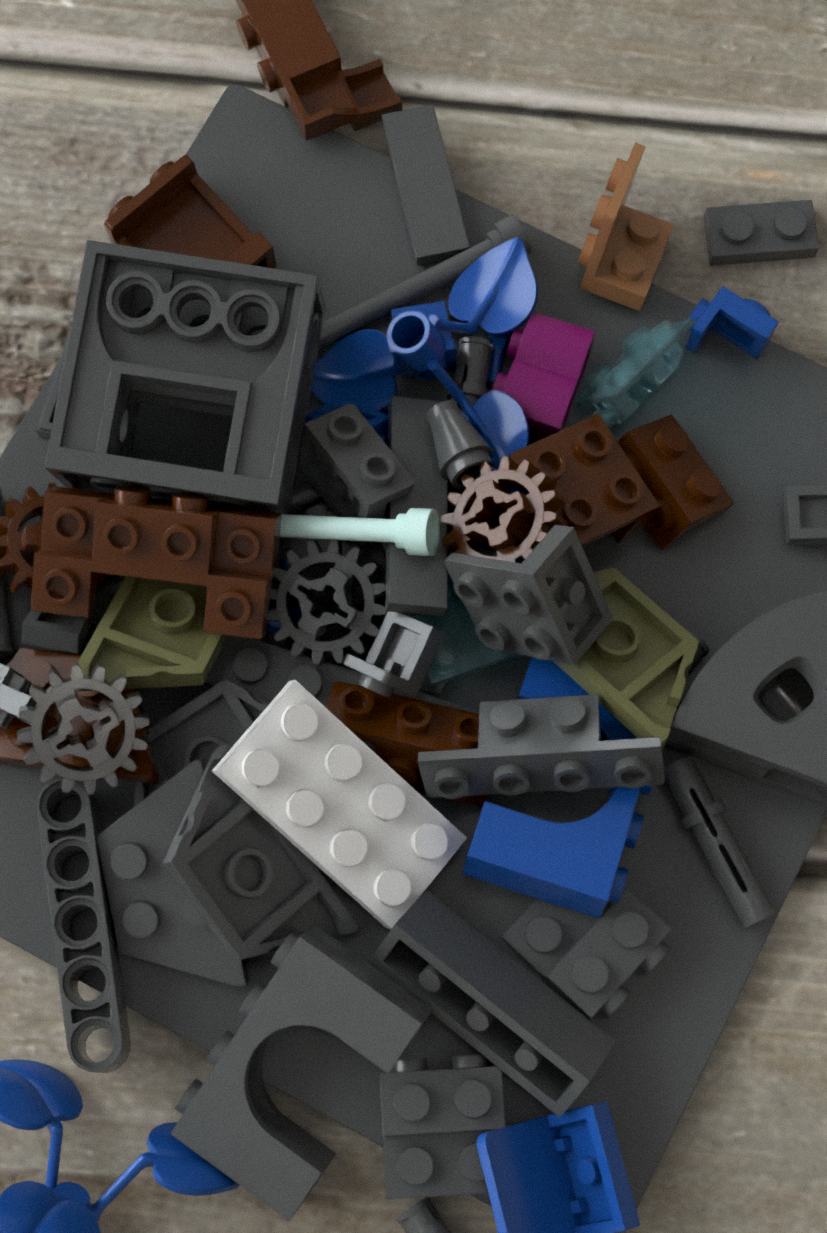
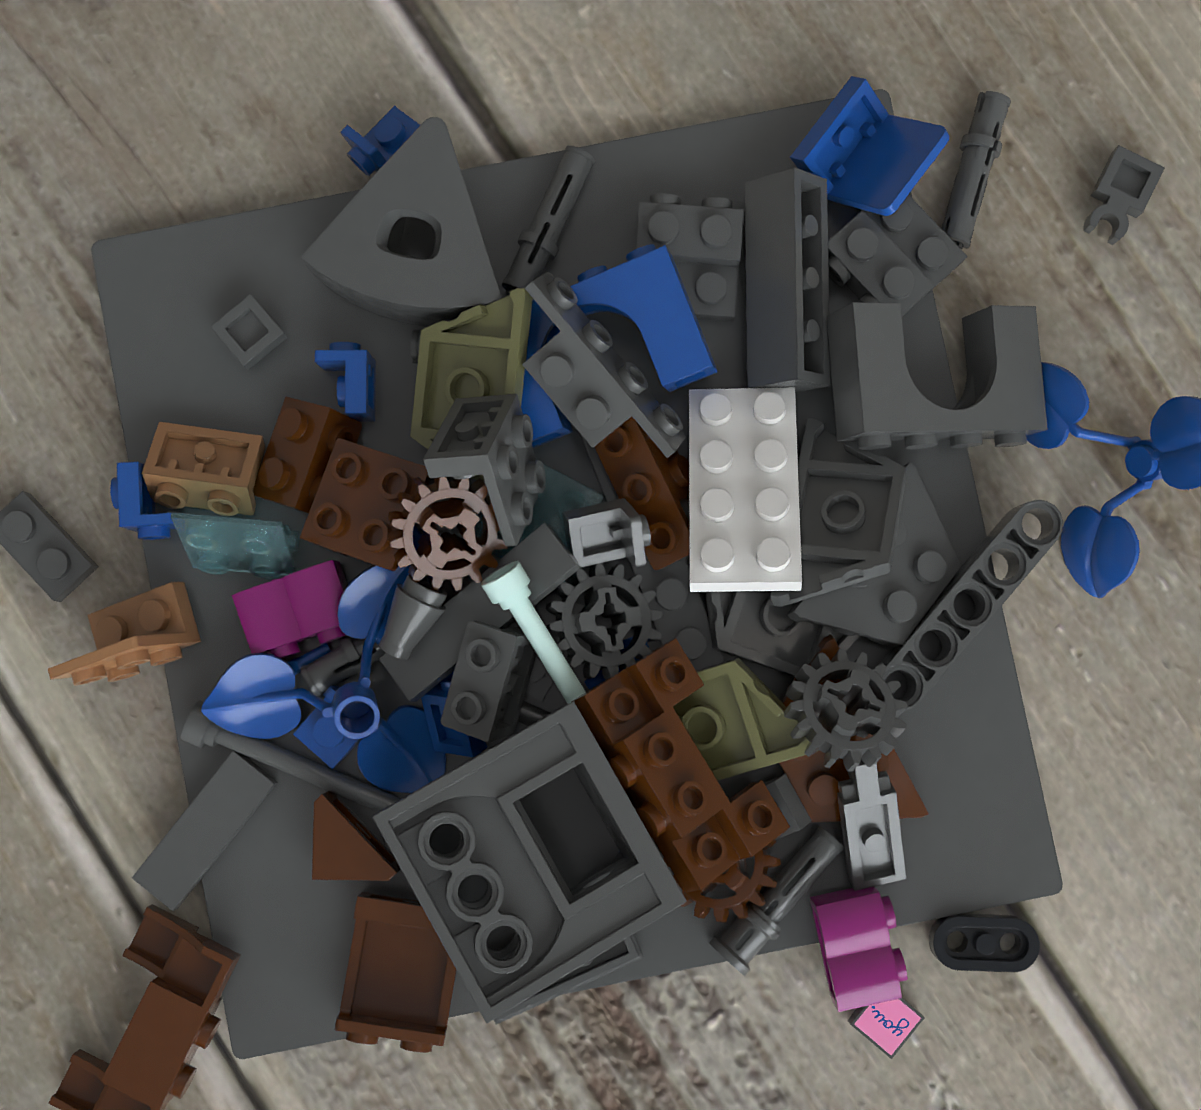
camera: 130 degrees left, 10 degrees up
none -> medium nougat bracket [142,422,265,516]
none -> reddish brown slope [312,791,401,881]
none -> blue bracket [315,342,376,422]

